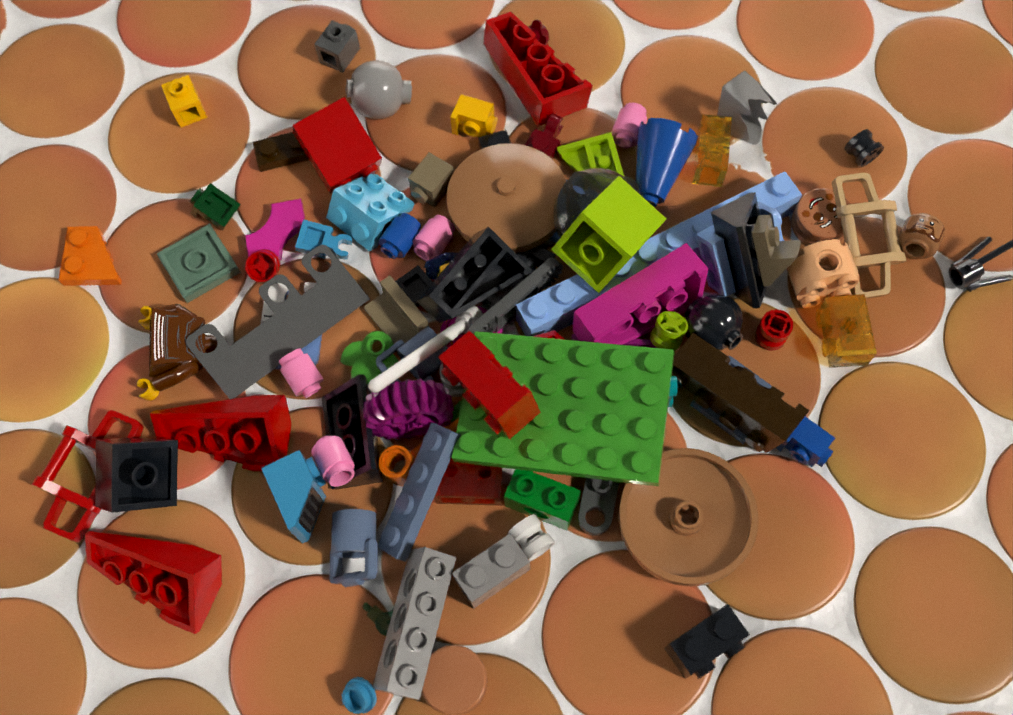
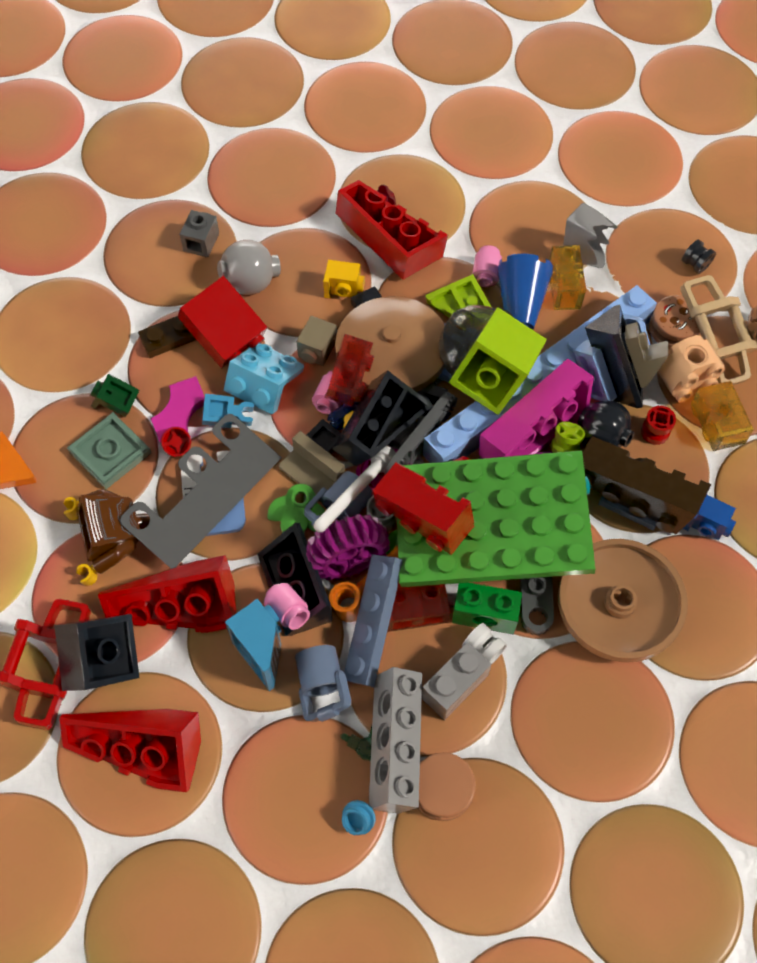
camera: 15 degrees left, 5 degrees down
yellow brick [161,75,207,128] -> none
bright pink brick [279,348,324,398] -> none
blue brick [378,213,421,259] -> none
dark red plate [525,113,563,159] -> none
black brick [664,604,750,679] -> none
none -> clear red brick [324,334,374,406]

